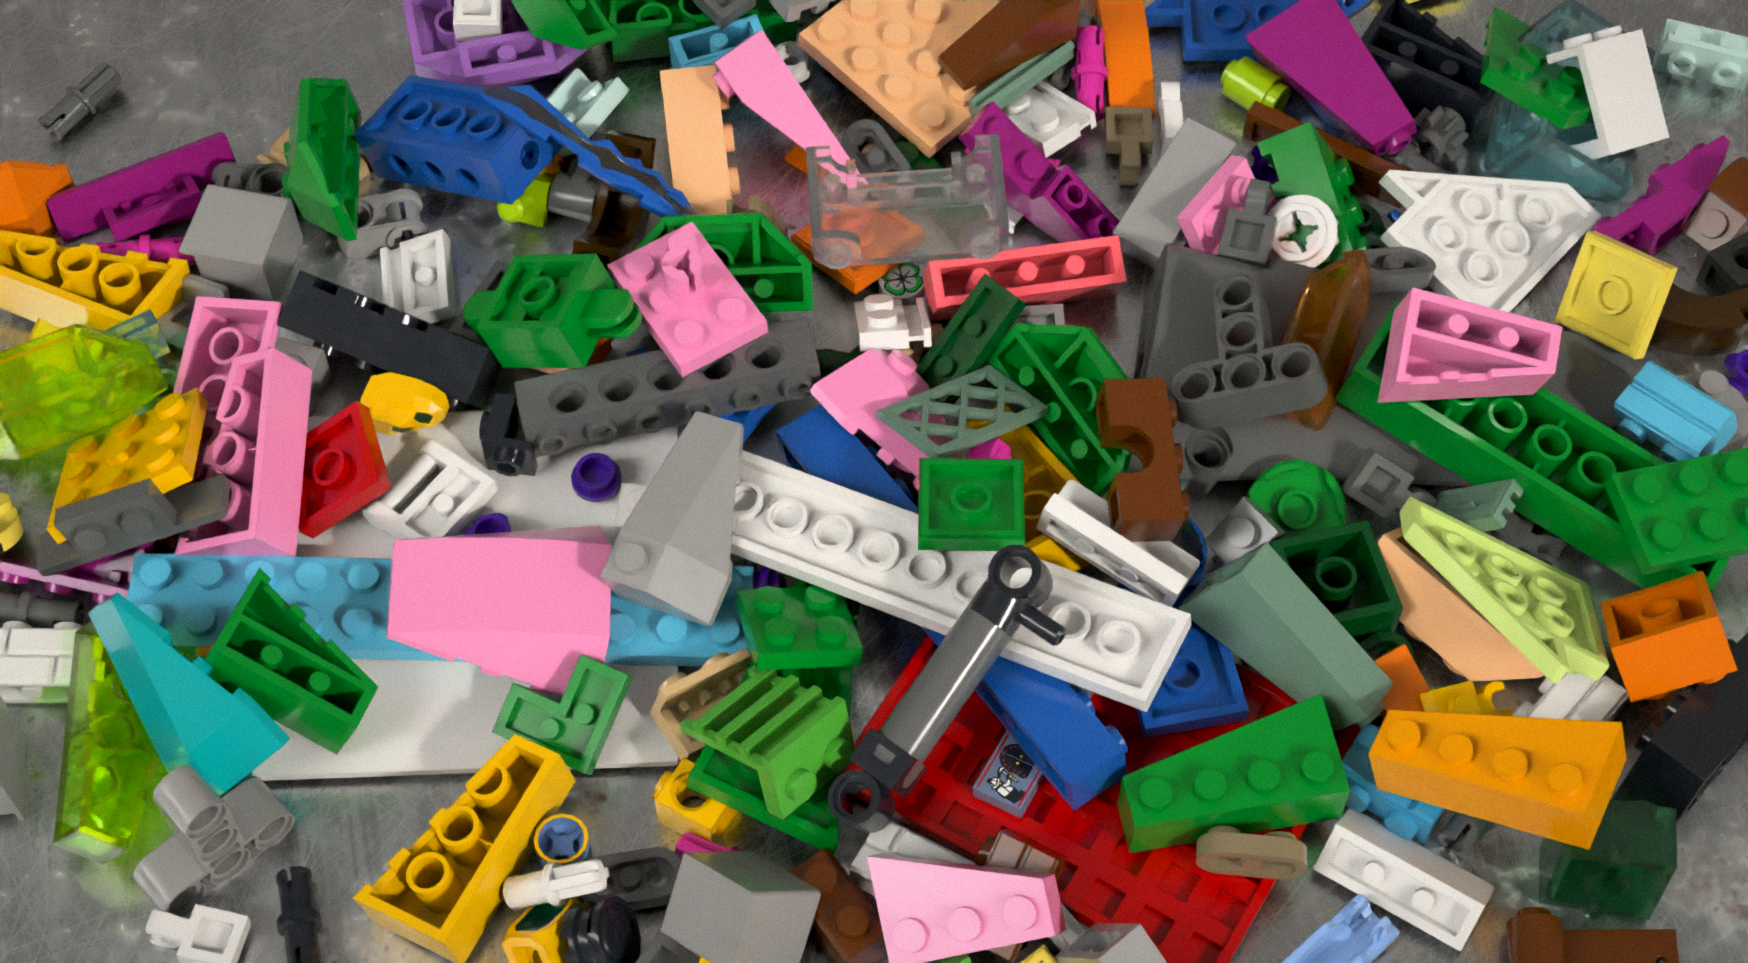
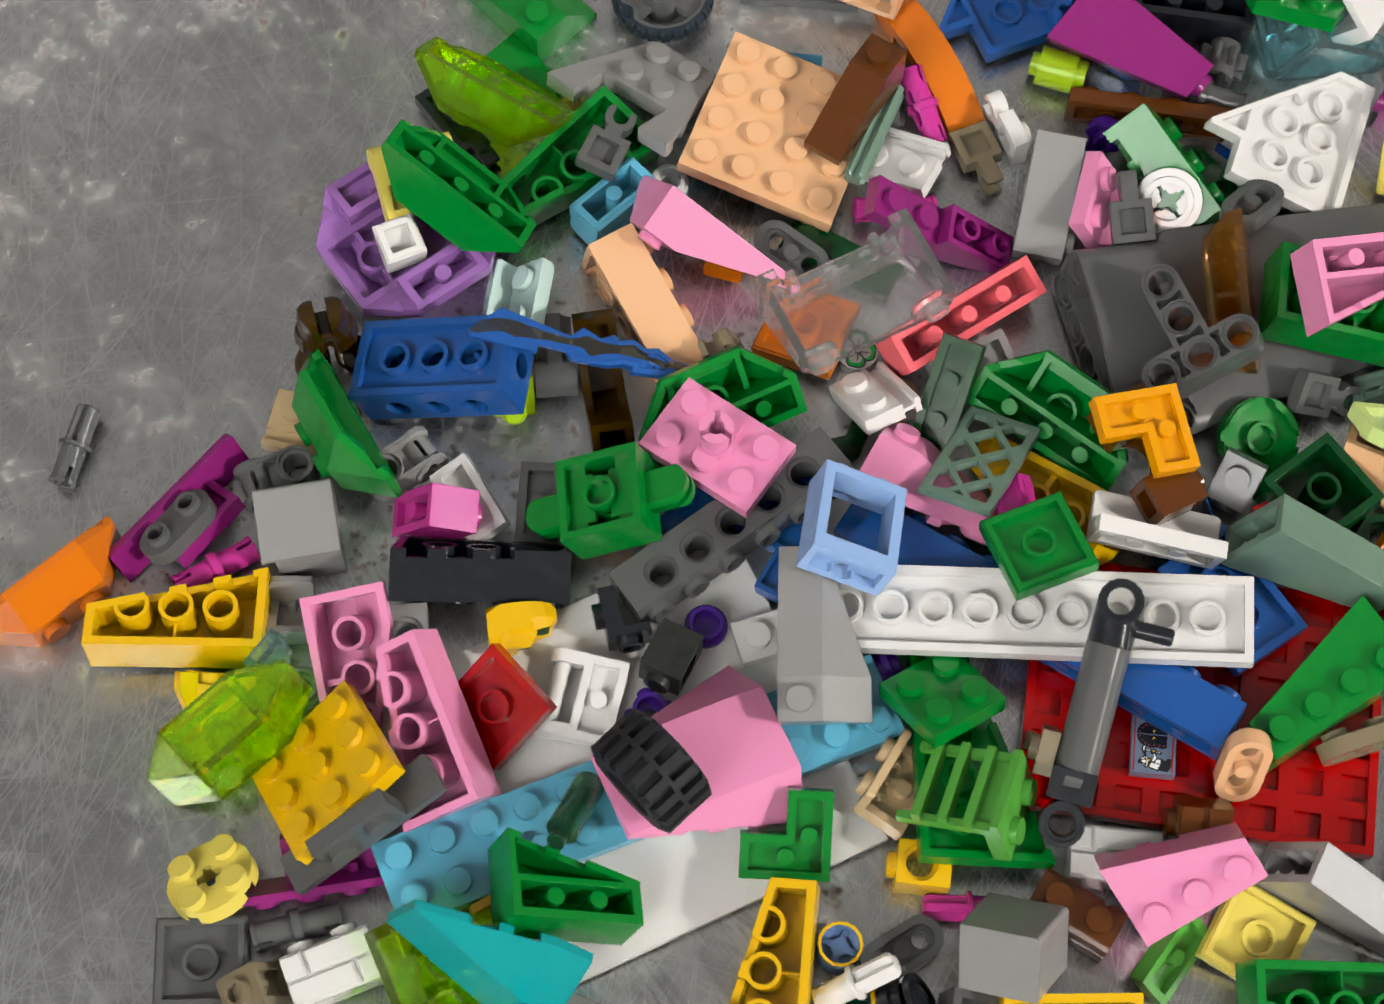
camera: 25 degrees left, 10 degrees up
none -> dark grey plate [139,489,217,566]
none -> dark brown piece [294,296,361,377]
none -> dark pink slope [392,482,482,539]
none -> clear green cylinder [547,771,605,850]
none -> black tyre [591,709,712,833]
none -> pearl dark grey brick [639,617,704,696]
none -> light blue window [796,459,907,596]
none -> dark tan plate [1023,723,1062,777]
none -> light orange plate [1089,383,1201,479]
none -> light nougat plate [1213,728,1273,802]

